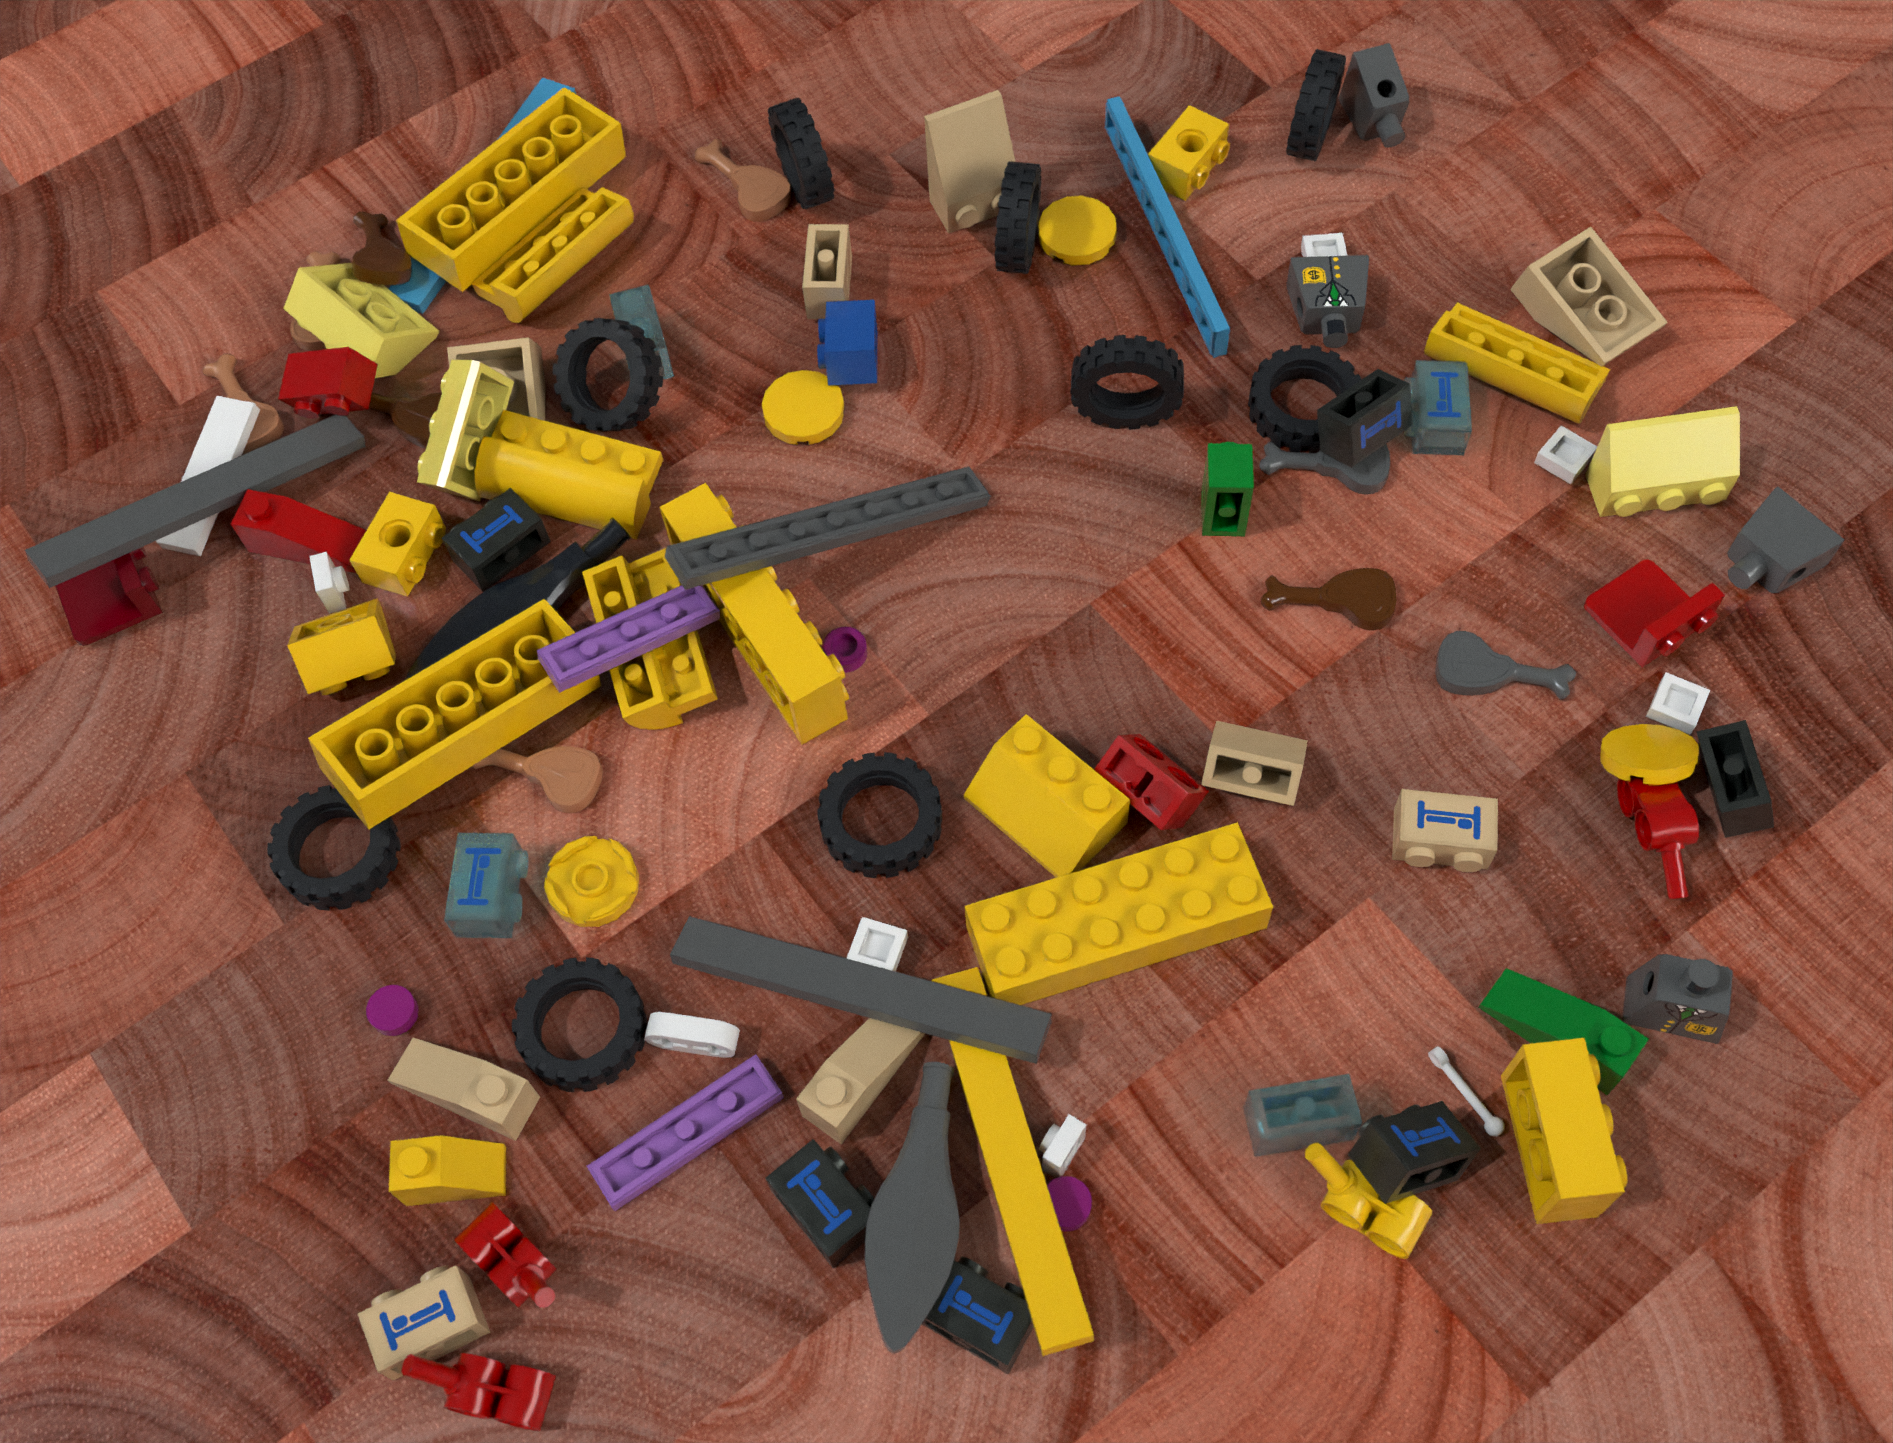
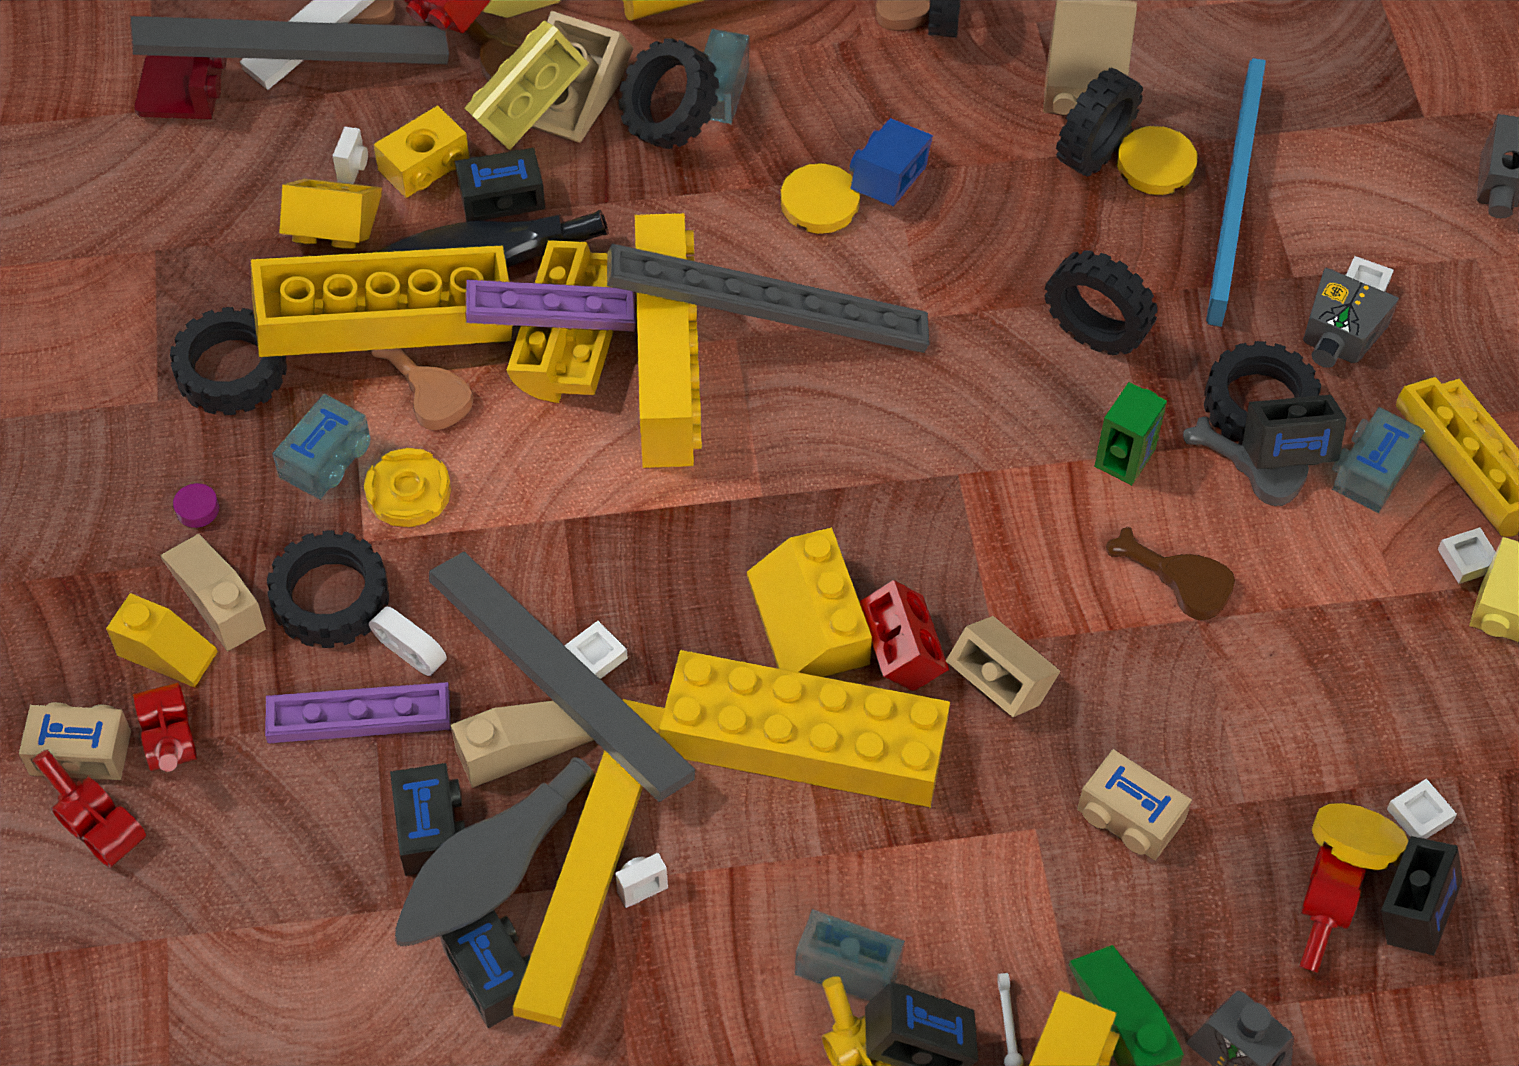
camera: 25 degrees right, 5 degrees down
red slope [231,489,367,573] -> none
yellow brick [475,410,663,540] -> none
tan brick [802,224,852,319] -> none
black tyre [817,752,942,878] -> none
magenta tile [822,627,867,673] -> none
magenta tile [1047,1176,1092,1231] -> none
yellow brick [1148,105,1230,201] -> none
black tyre [1286,49,1346,162] -> none
dark grey piece [1435,631,1576,700] -> none
red bracket [1584,559,1725,668] -> none

